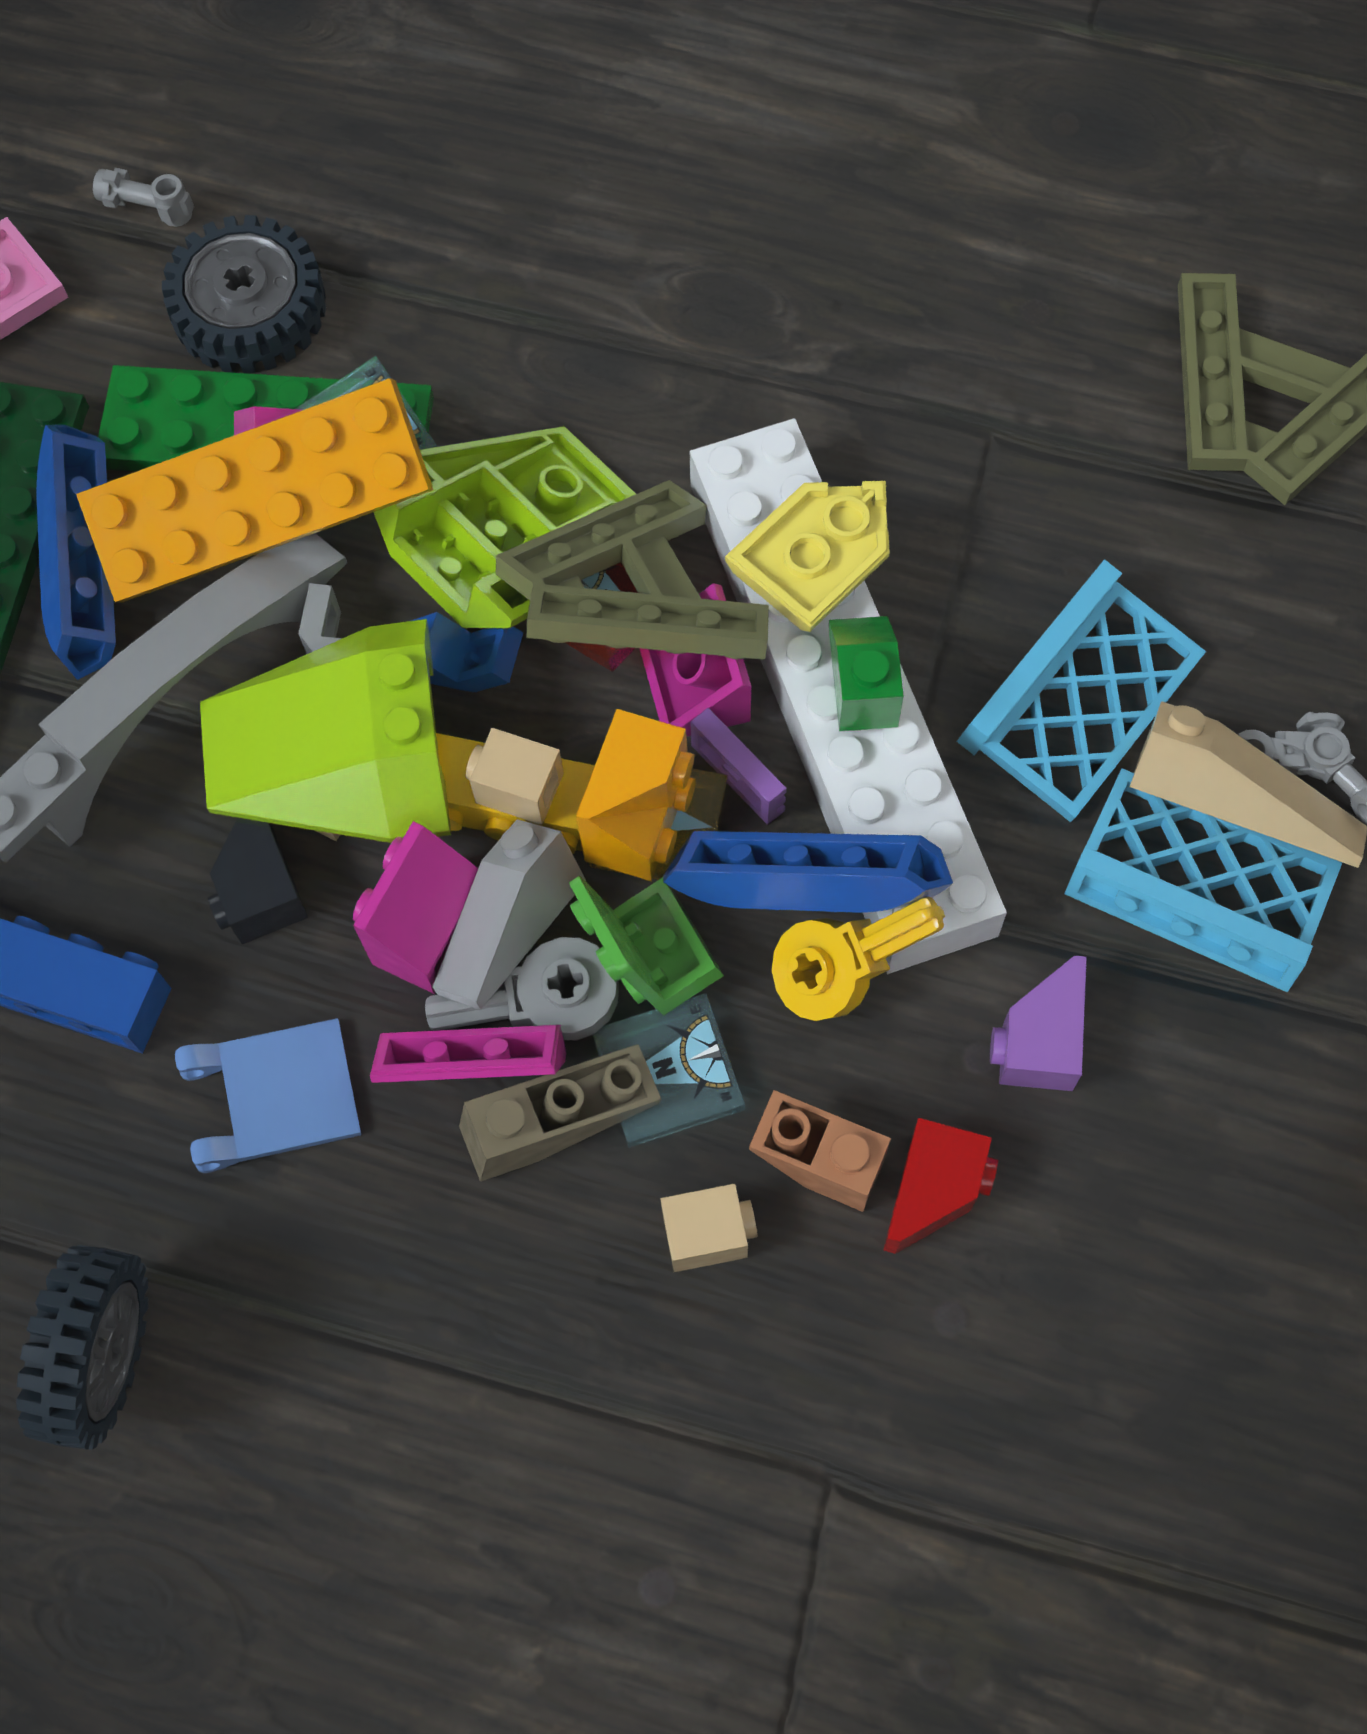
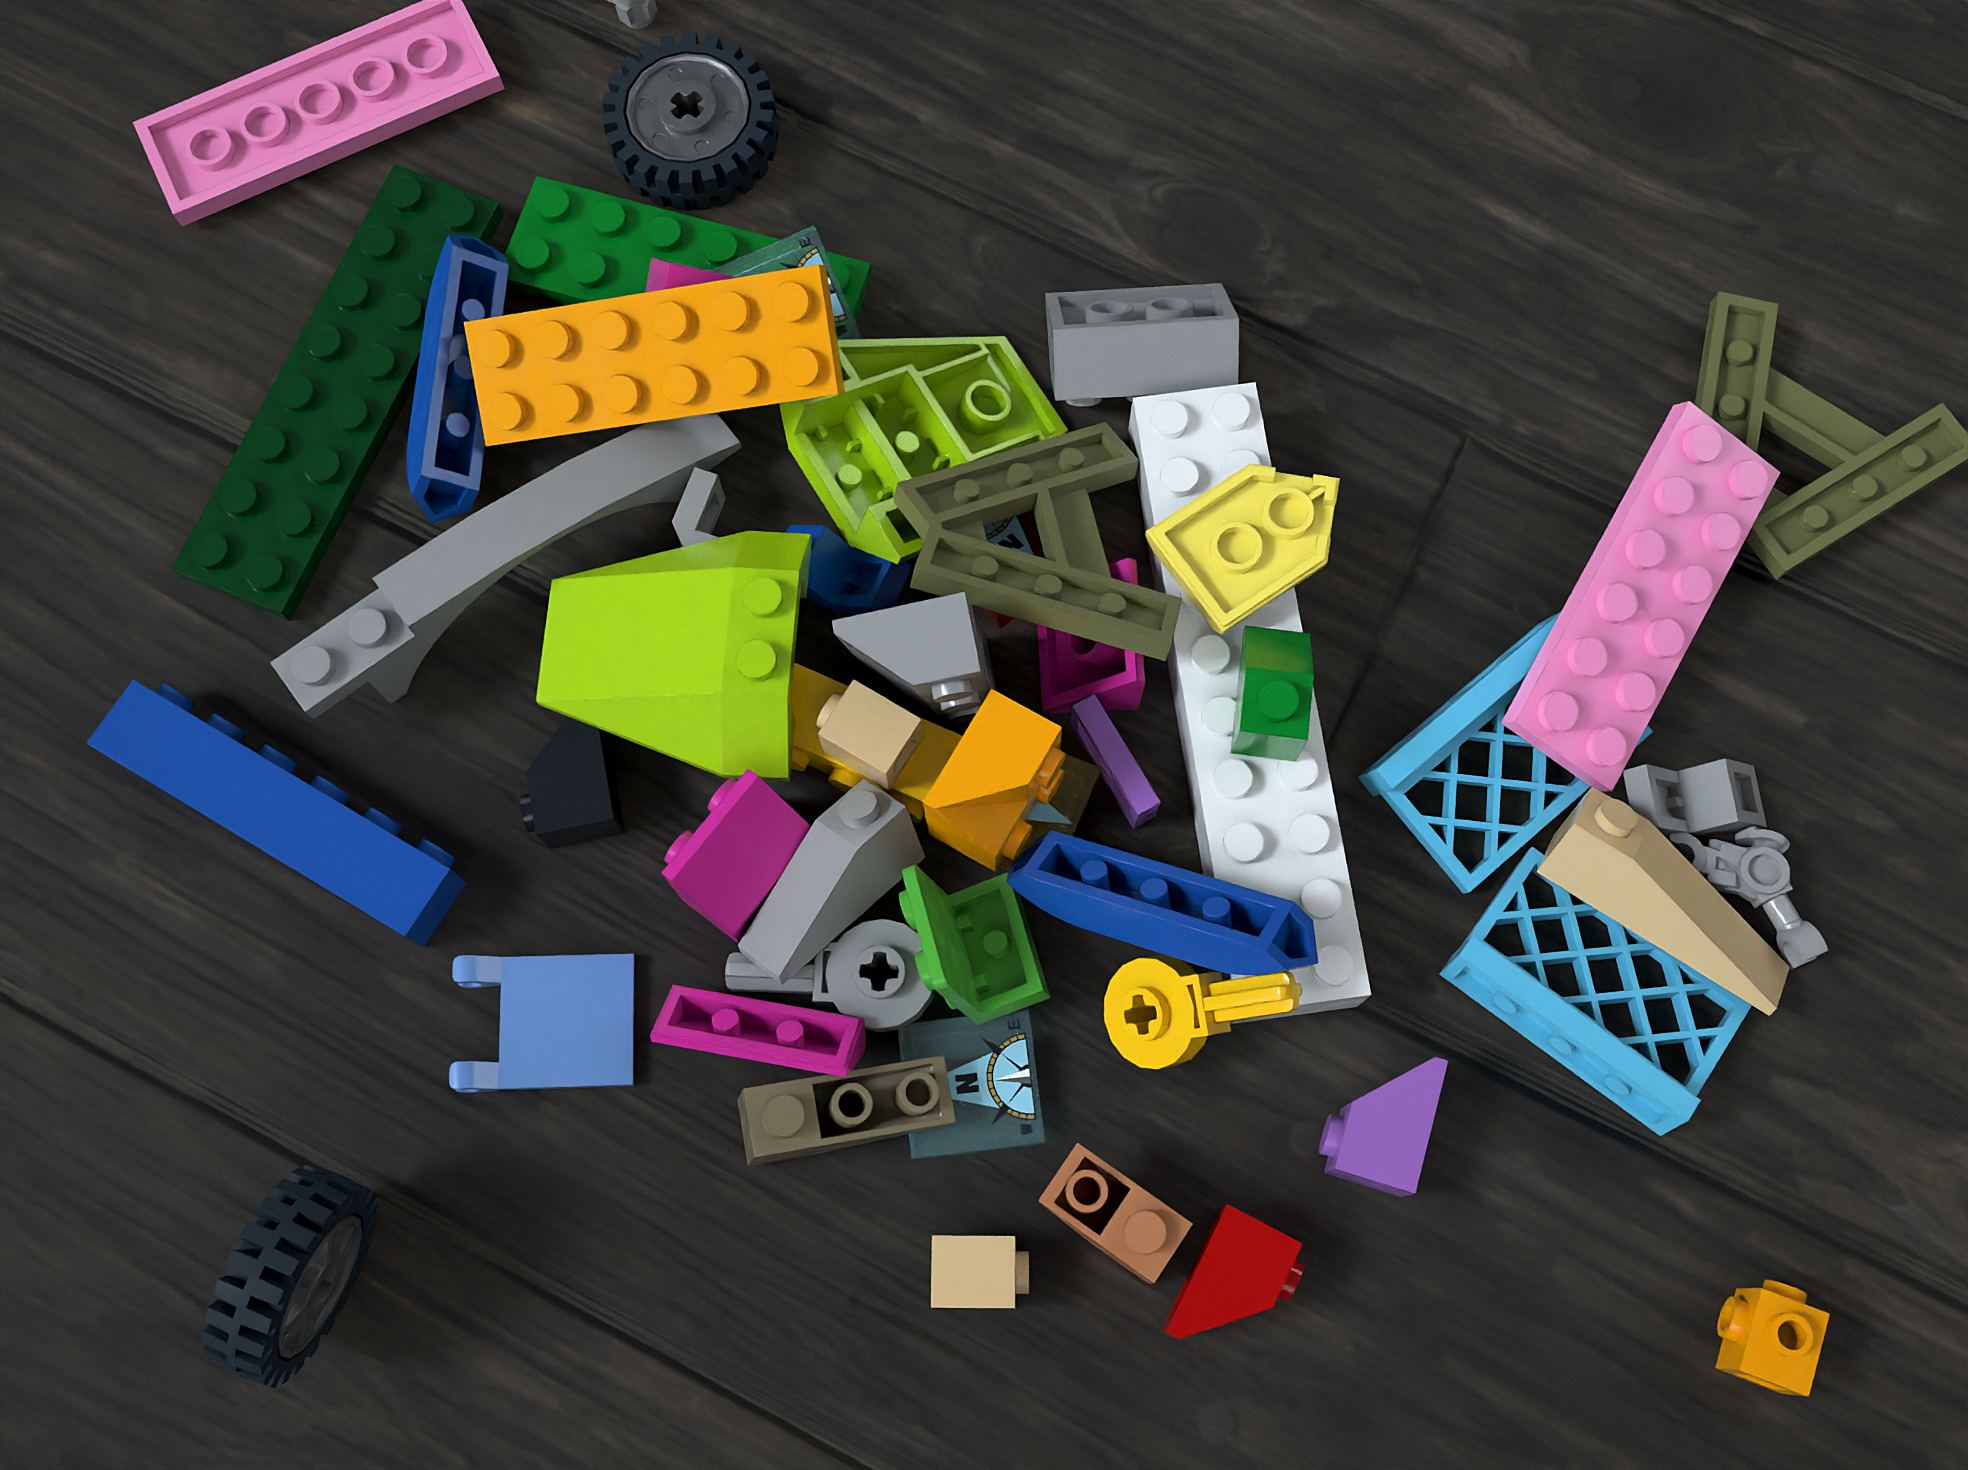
camera: 10 degrees right, 5 degrees up
none -> light grey slope [832,592,997,722]
none -> light grey slope [1045,283,1239,406]
none -> bright pink plate [1501,401,1781,791]
none -> light grey slope [1623,758,1767,837]

